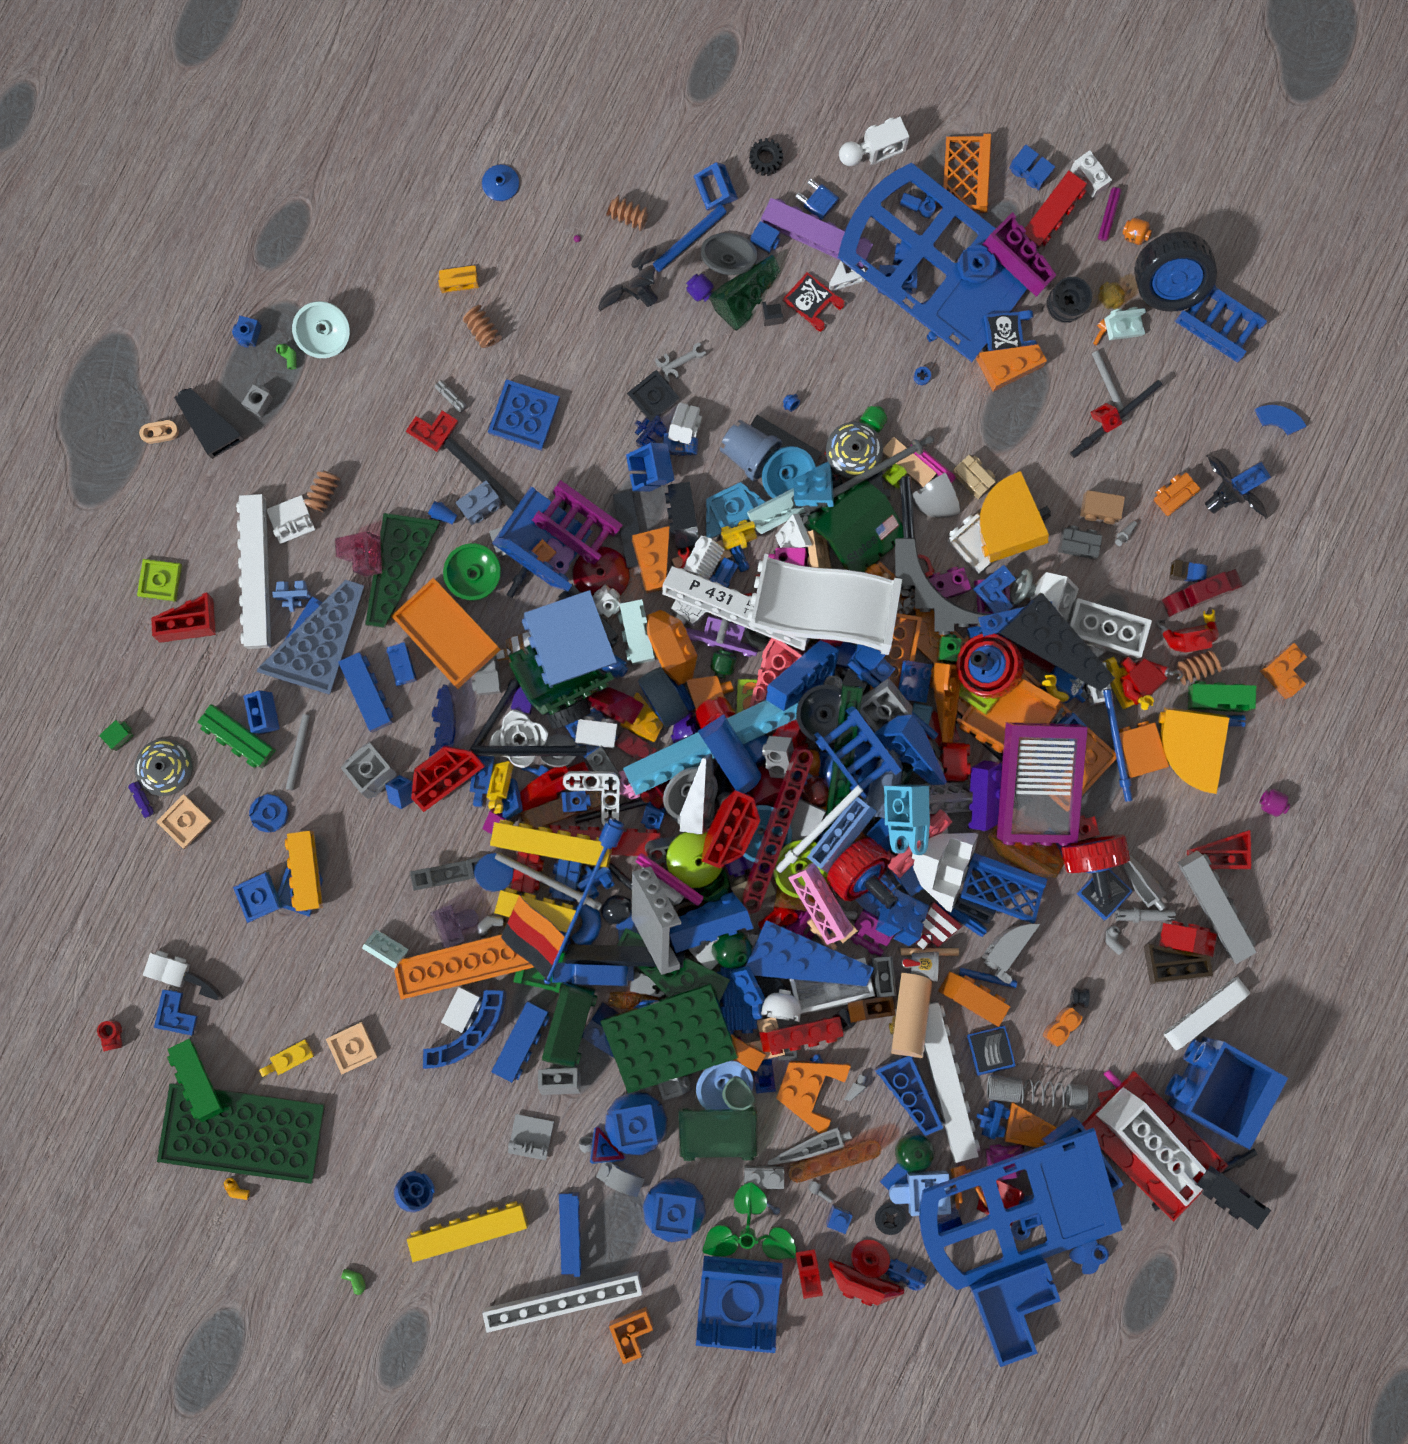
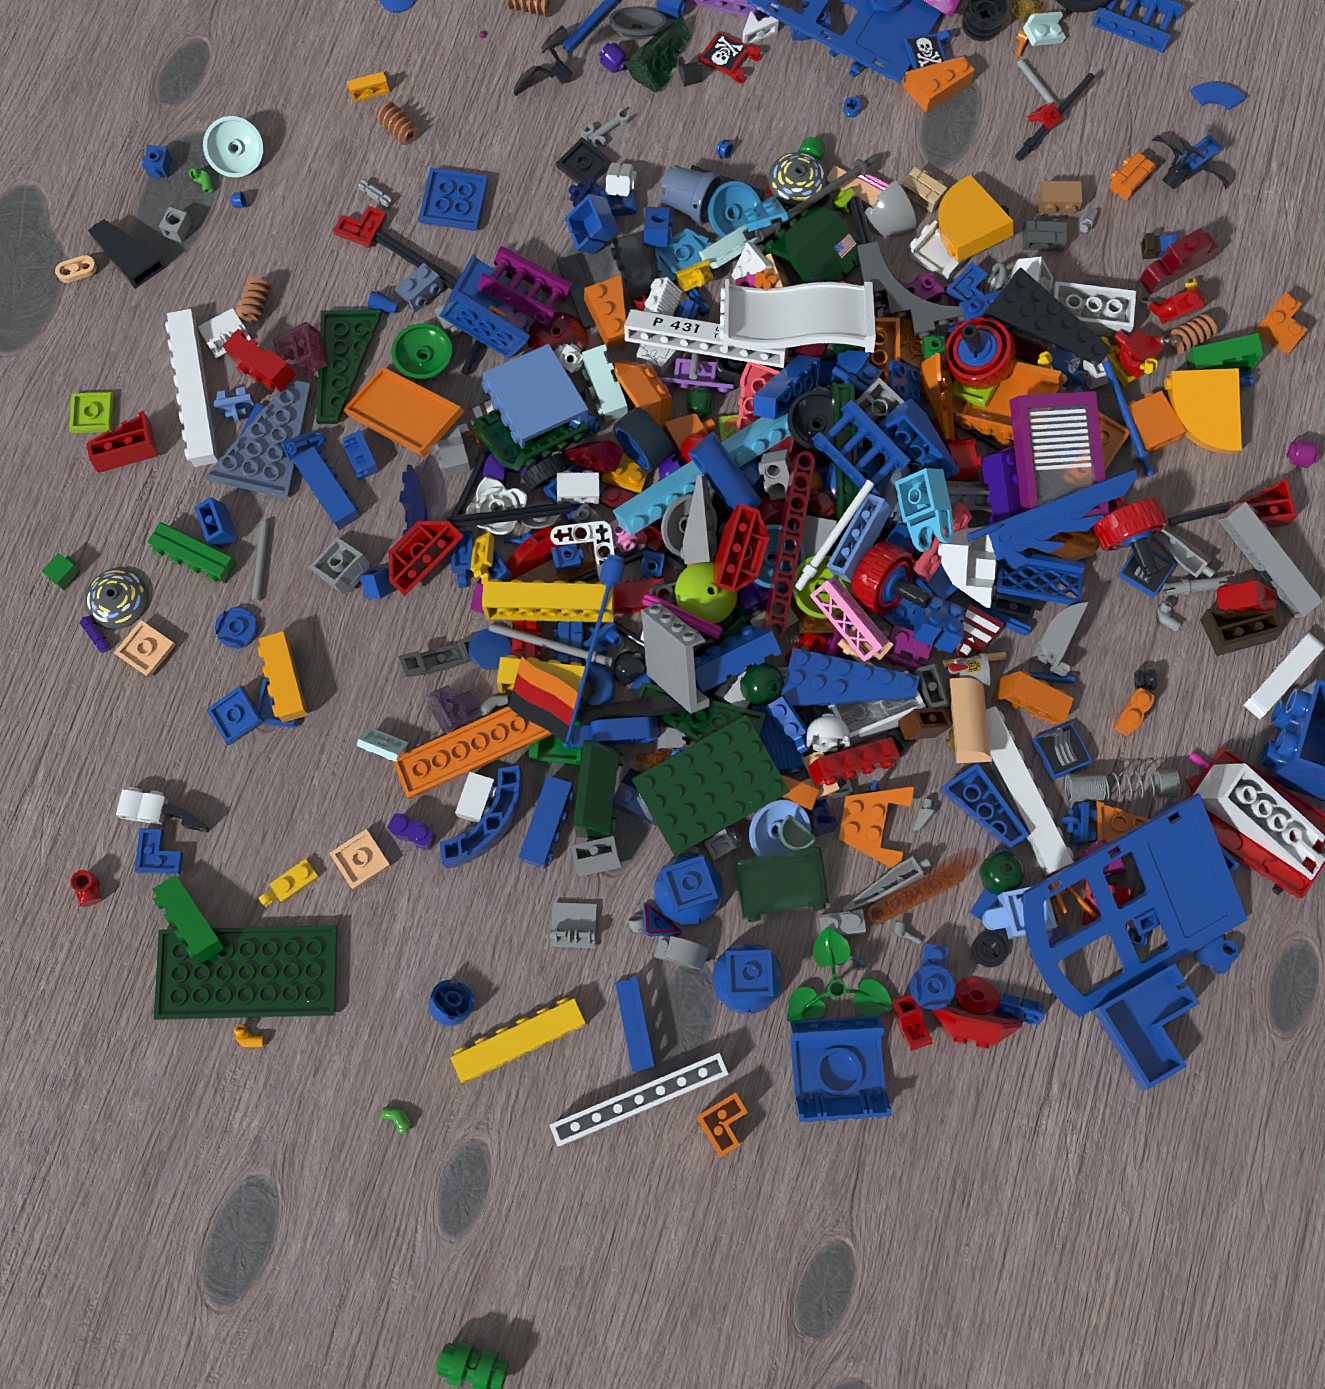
camera: 10 degrees left, 10 degrees down
none -> red wedge [222,329,296,393]
none -> blue hinge [230,191,246,208]
none -> blue hinge [281,430,327,461]
none -> dark purple brick [387,813,437,850]
none -> blue brick [644,207,673,247]
none -> orange plant [754,269,777,290]
none -> blue tile [910,964,955,1010]
none -> blue animal [966,469,1137,569]
none -> black bar [1168,504,1230,526]

